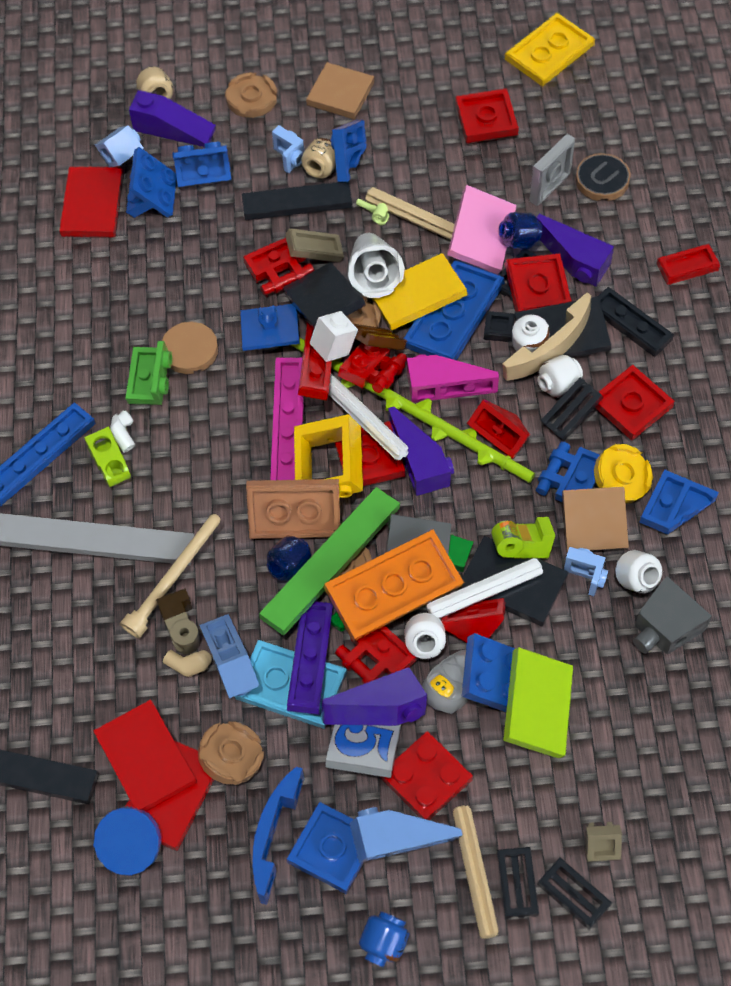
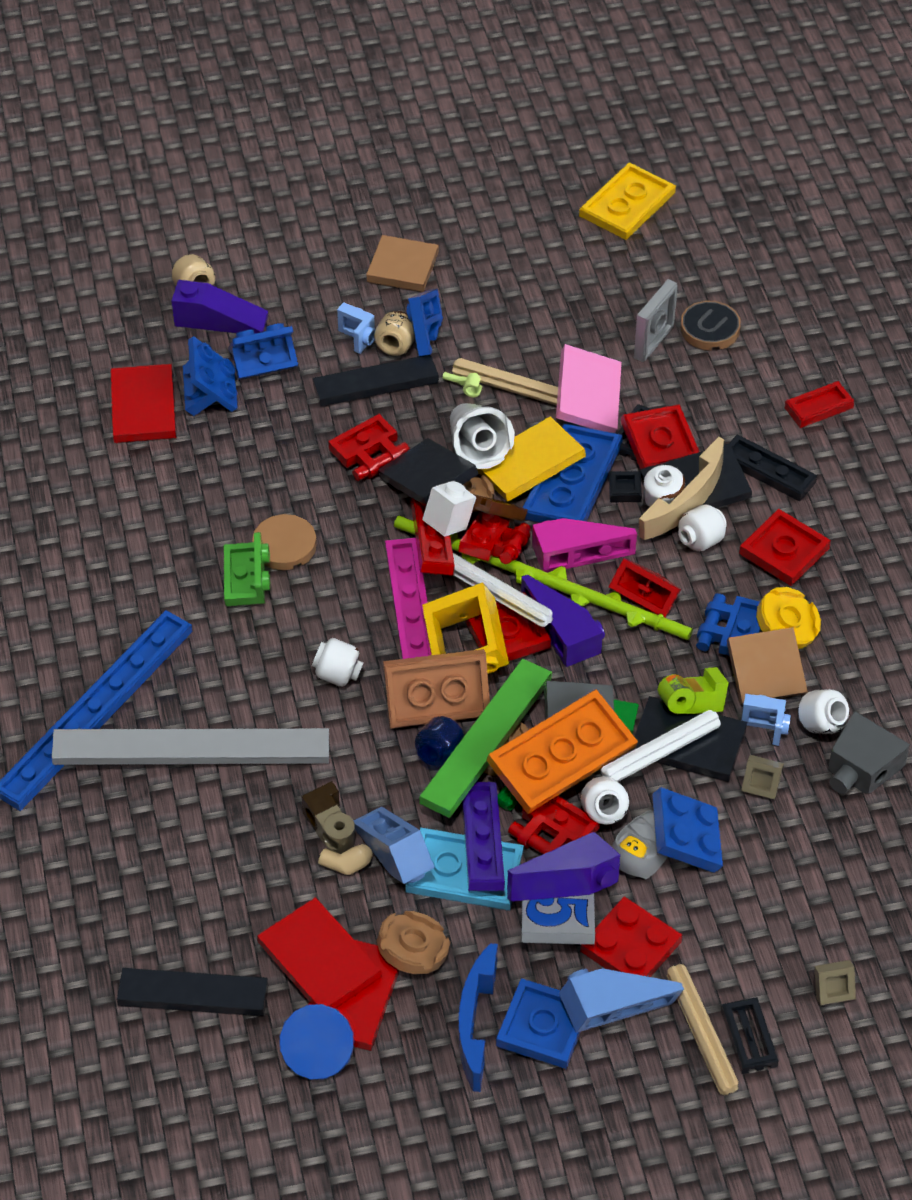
camera: 10 degrees left, 10 degrees down
lime leg [84,426,131,488] -> none
light blue brick [95,125,143,167] -> none
white arm [110,410,135,453] -> none
tan piece [120,514,220,639] -> none
medium nougat tile [225,72,278,118] -> none
blue piece [241,304,300,351] -> none
dark tan tile [285,228,344,262] -> none
blue head [359,911,409,967] -> none
red slope [441,598,505,643] -> none
red plate [455,88,519,143] -> none
clear blue head [498,212,542,249] -> none
lime tile [503,647,573,759] -> none
dark purple slope [535,214,614,287] -> none
black tile [537,857,612,931] -> none
black tile [541,377,603,441] -> none
blue wing [639,469,719,535] -> none
none -> white head [312,638,364,687]
none -> dark tan tile [741,755,784,800]

